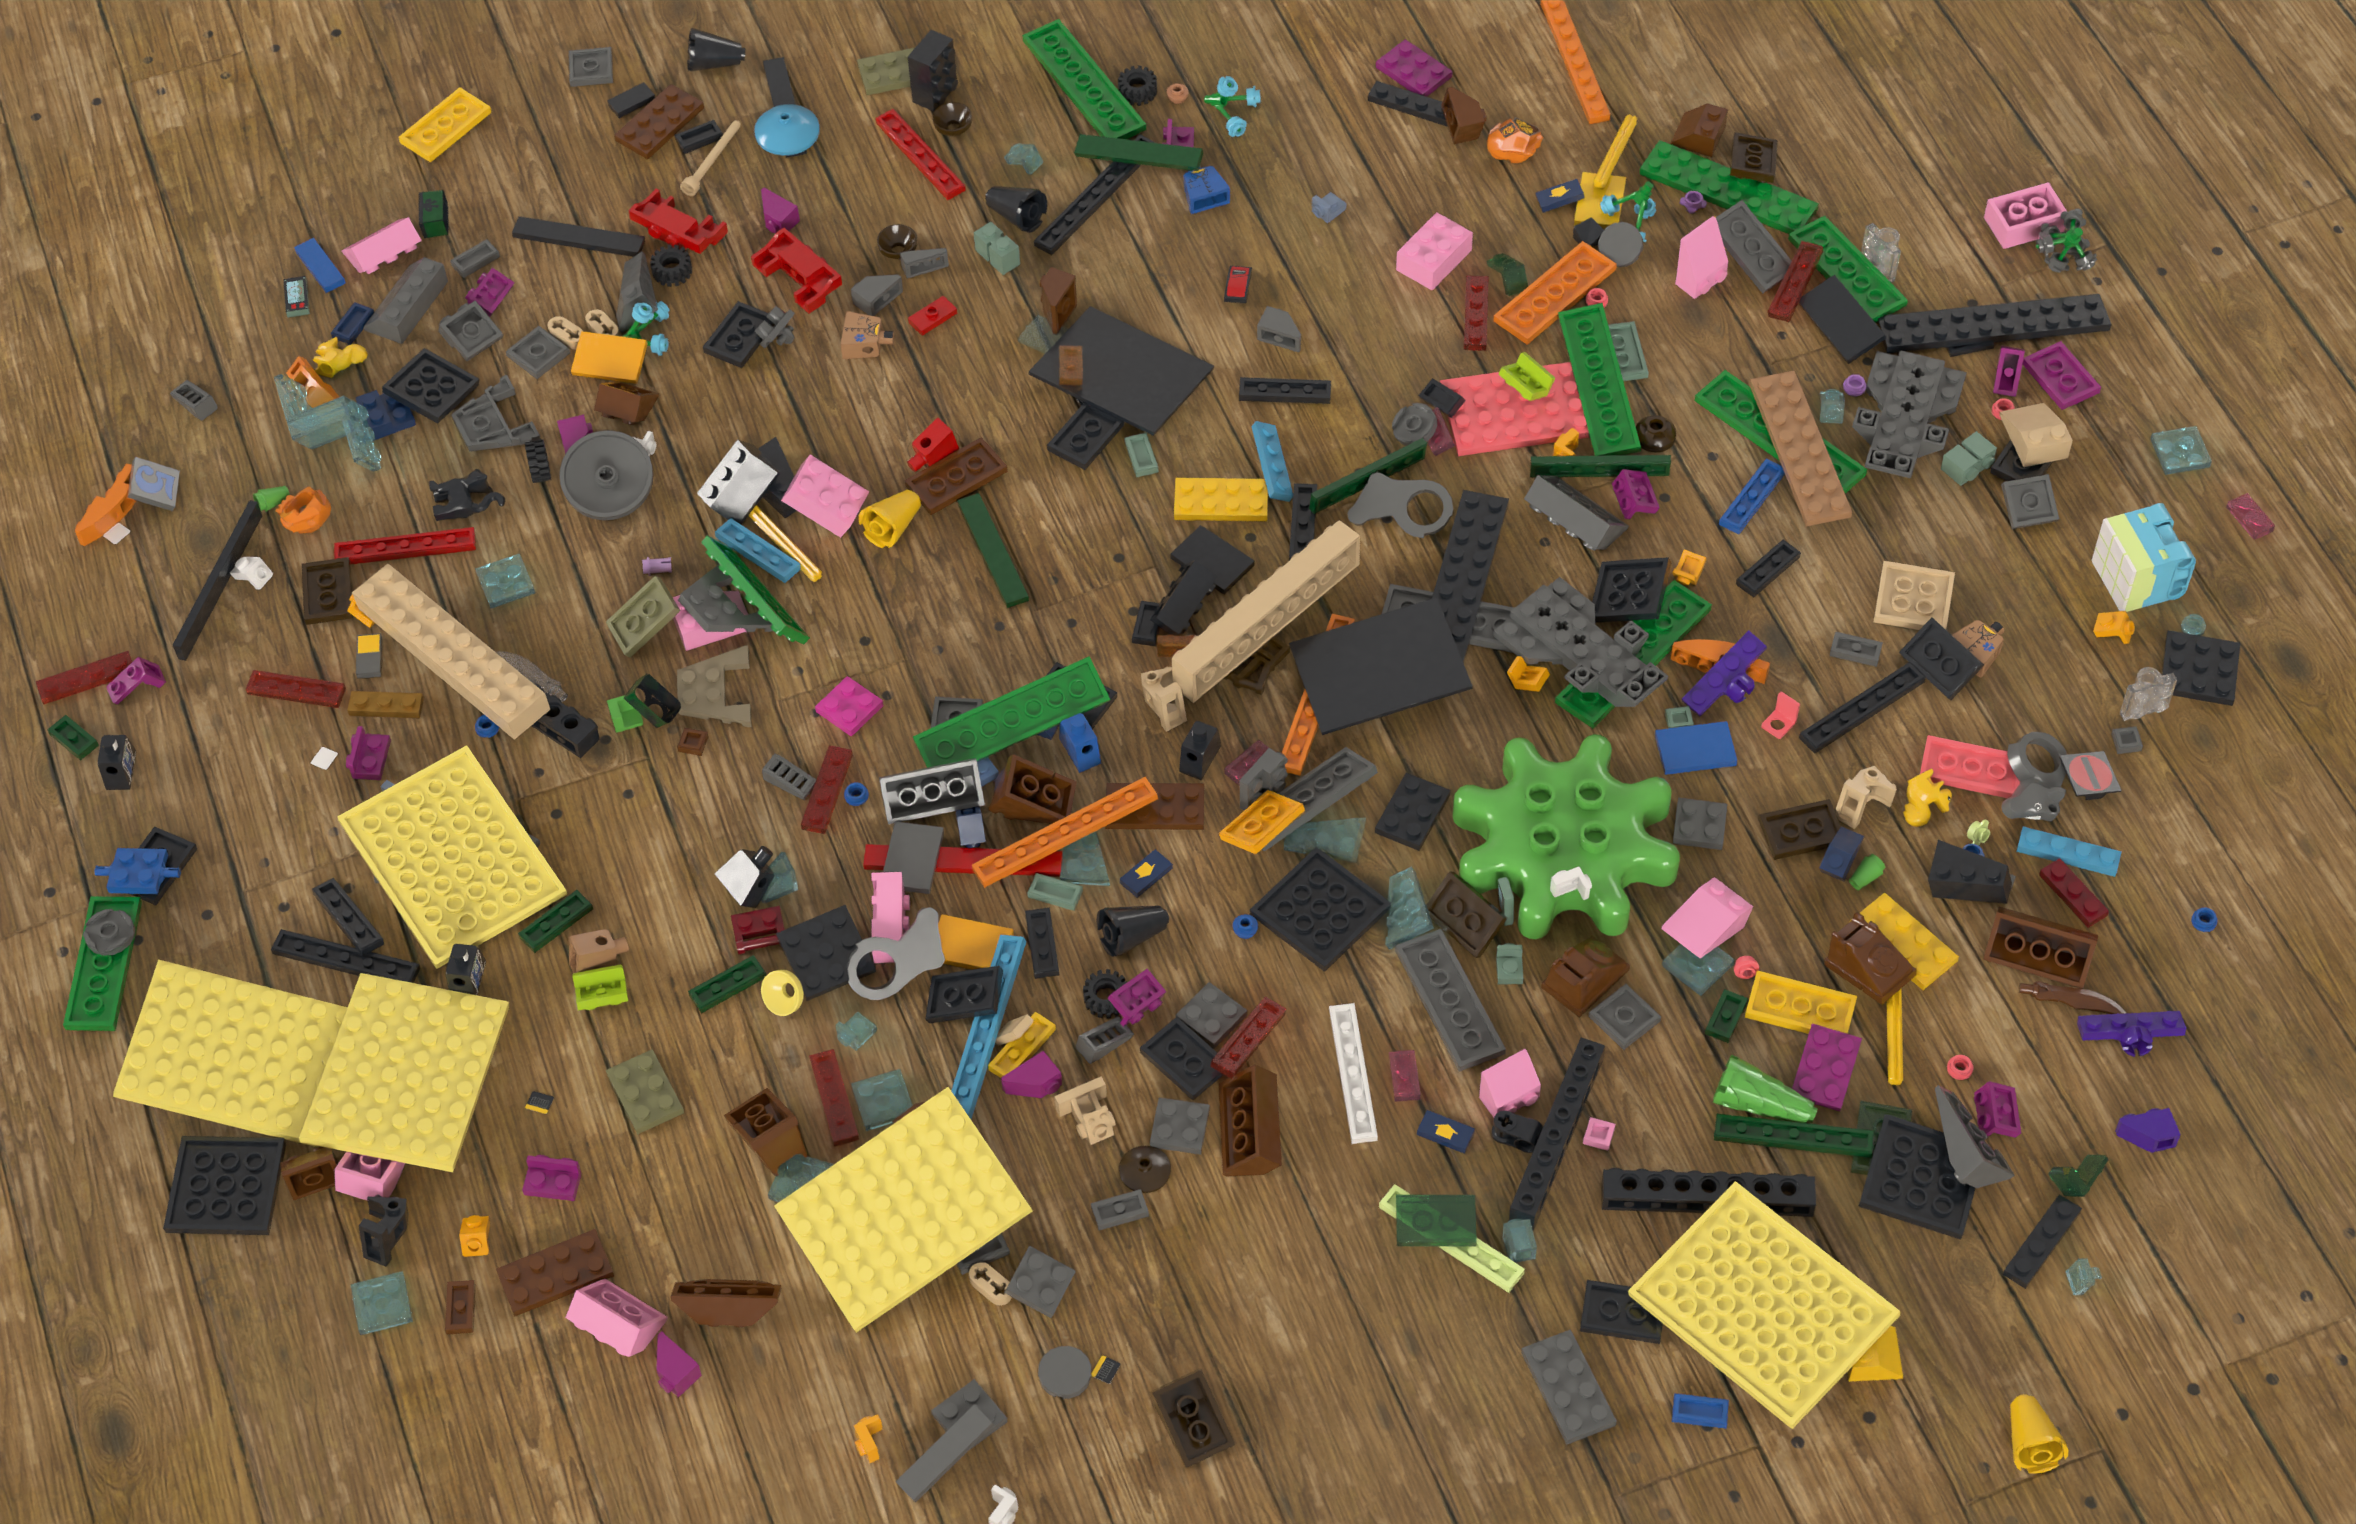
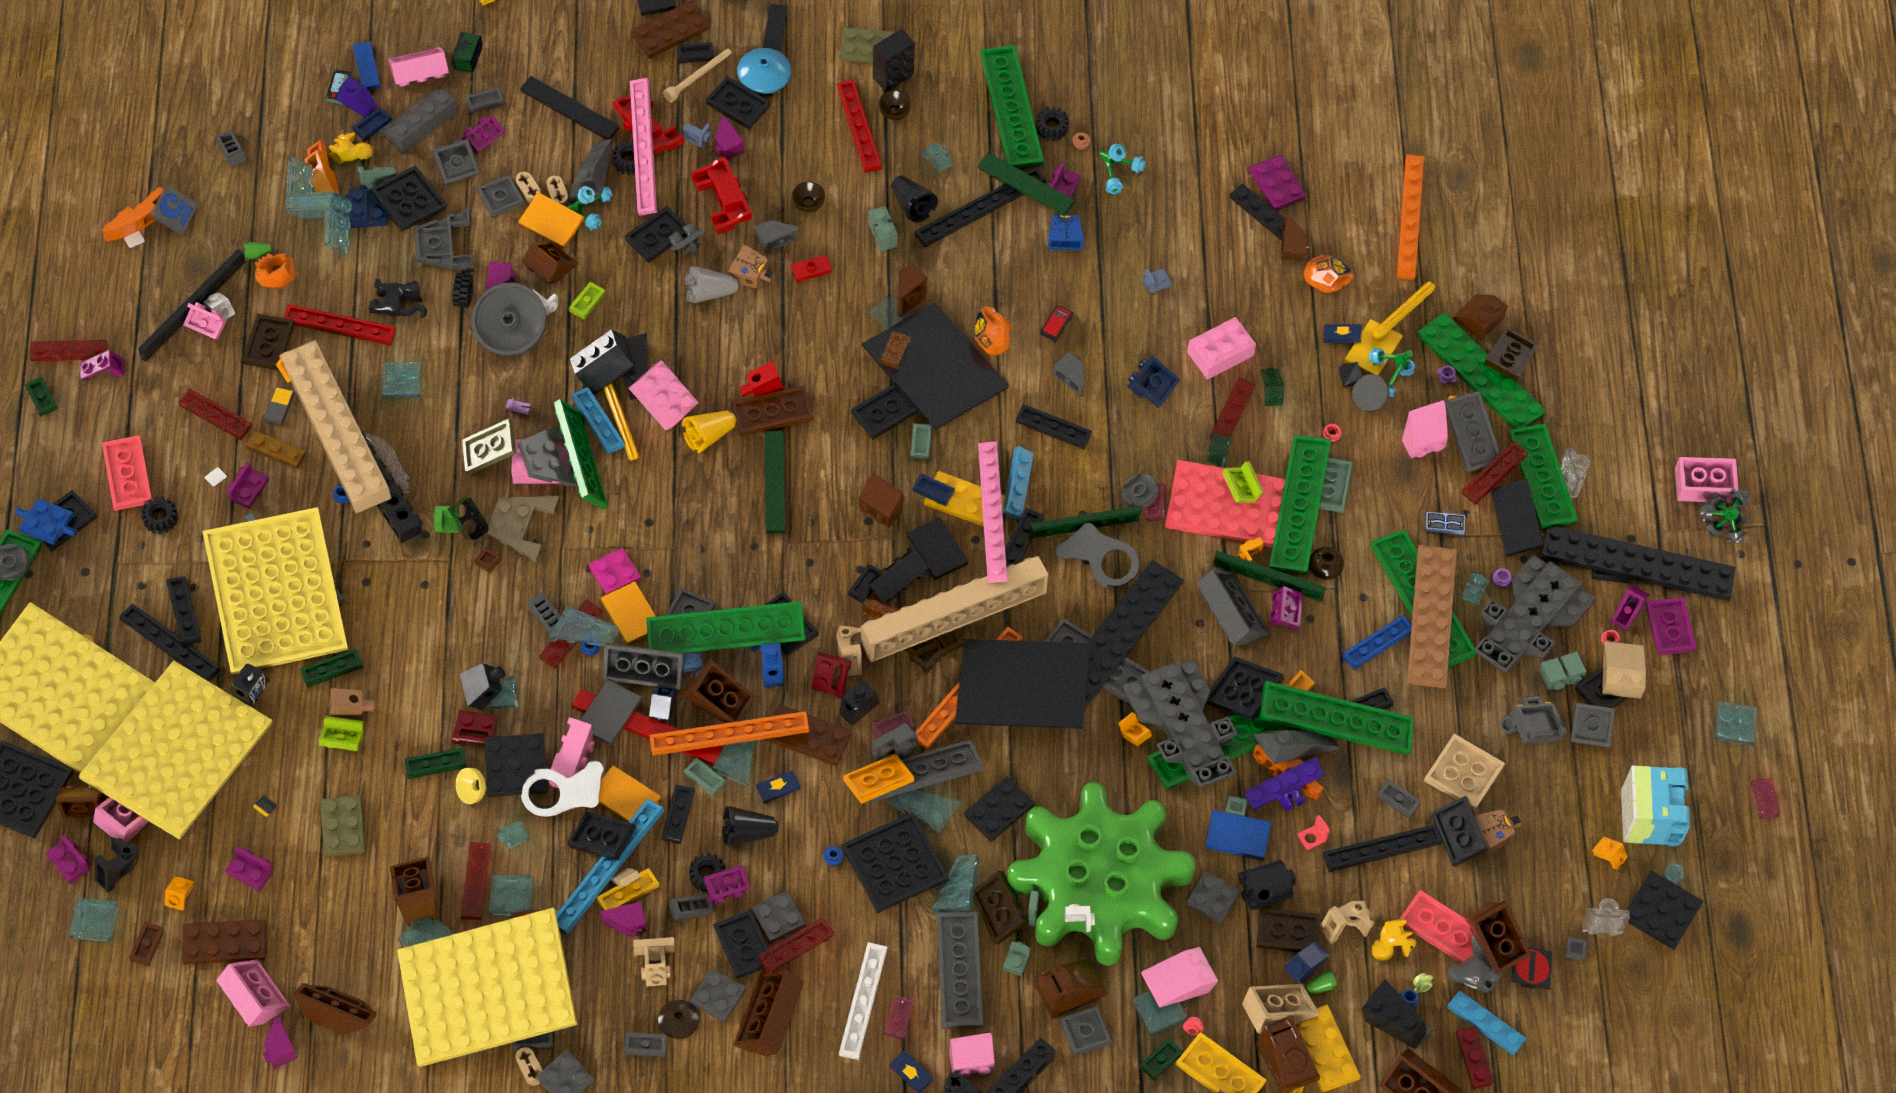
camera: 15 degrees right, 5 degrees up
black torso [98,735,136,790] -> none
dark grey slope [900,248,949,278] -> none
black tile [1418,378,1466,418] -> none
orange plate [1493,241,1617,345] -> none
none -> magenta bracket [45,834,89,884]
none -> coral plate [102,435,153,511]
none -> black tyre [141,497,178,534]
none -> bright pink bracket [183,302,227,340]
none -> dark purple slope [337,76,377,117]
none -> sand green wing [357,166,397,192]
none -> clear light blue wing [549,606,619,646]
none -> lime plate [569,282,606,320]
none -> light orange tile [601,581,656,646]
none -> bright pink tile [630,78,657,215]
none -> sand blue bracket [683,123,712,147]
none -> light grey cone [685,266,738,303]
none -> black plate [706,76,771,130]
none -> dark red plate [811,652,852,698]
none -> reddish brown slope [859,473,903,528]
none -> dark blue tile [912,473,955,506]
none -> orange helmet [973,306,1011,355]
none -> bright pink plate [978,441,1007,583]
none -> dark blue plate [1127,355,1181,408]
none -> clear green panel [1206,434,1232,466]
none -> black cylinder [1238,860,1296,910]
none -> tan slope [1242,984,1319,1034]
none -> dark grey wedge [1254,730,1339,764]
none -> green plate [1260,681,1414,755]
none -> tile [1426,512,1465,535]
none -> reddish brown piece [1464,901,1531,974]
none -> dark grey plate [1501,714,1518,734]
none -> dark grey piece [1510,695,1567,744]

